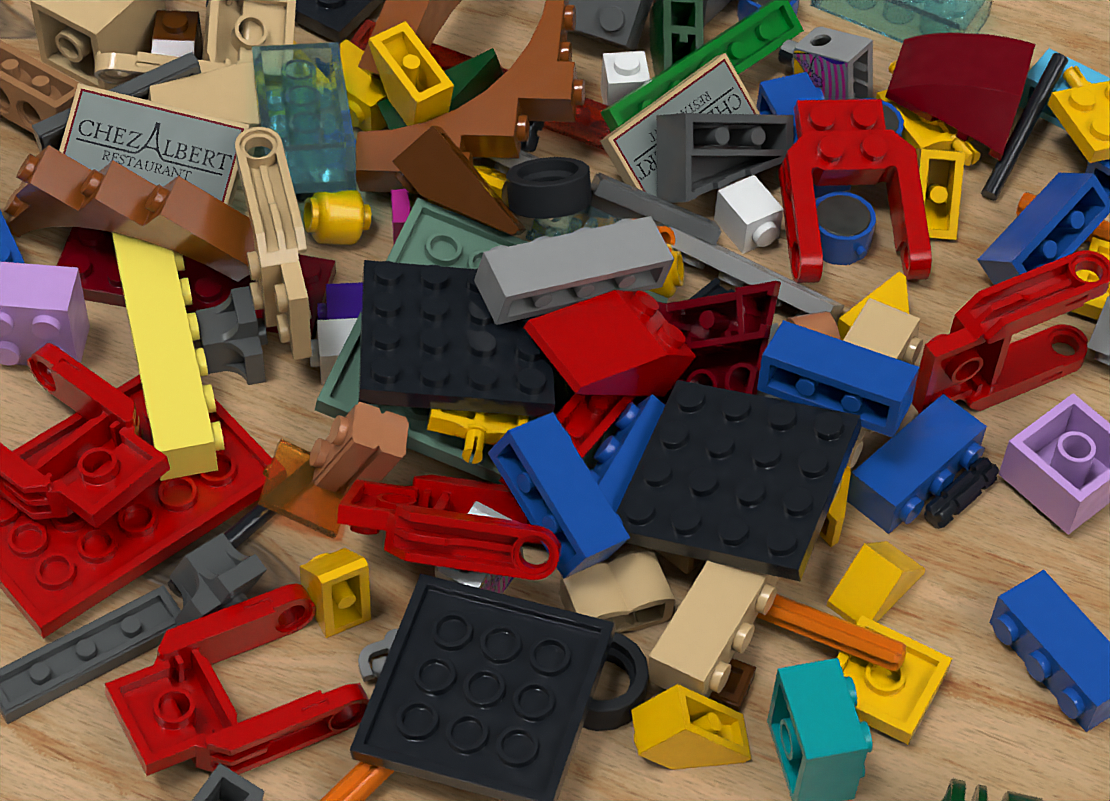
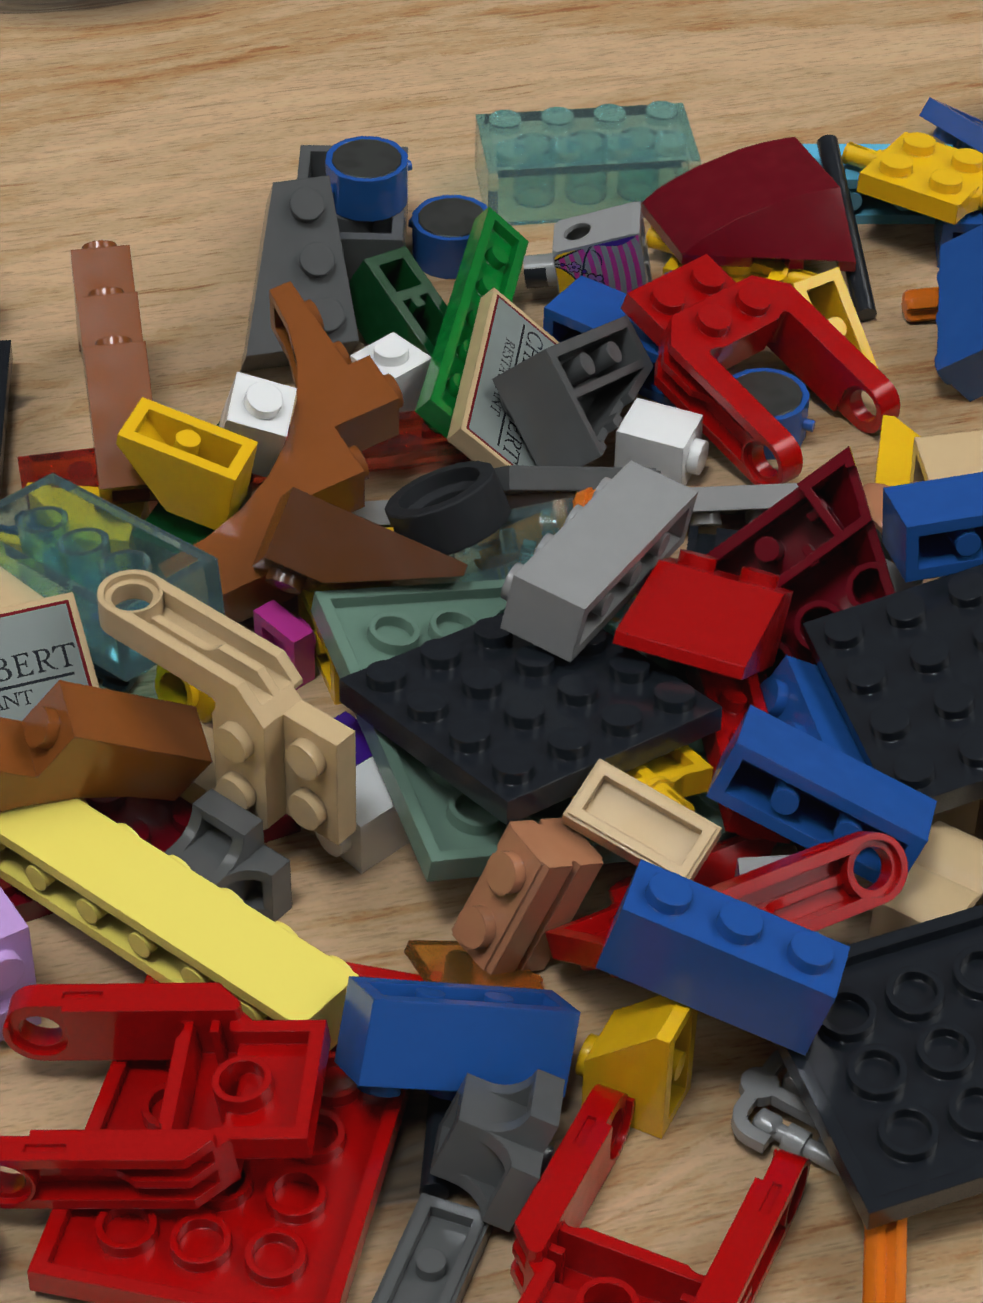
camera: 35 degrees left, 10 degrees down
none -> white brick [219,372,297,477]
none -> blue brick [334,976,581,1101]
none -> tan tile [562,758,722,881]
none -> blue brick [595,859,850,1055]

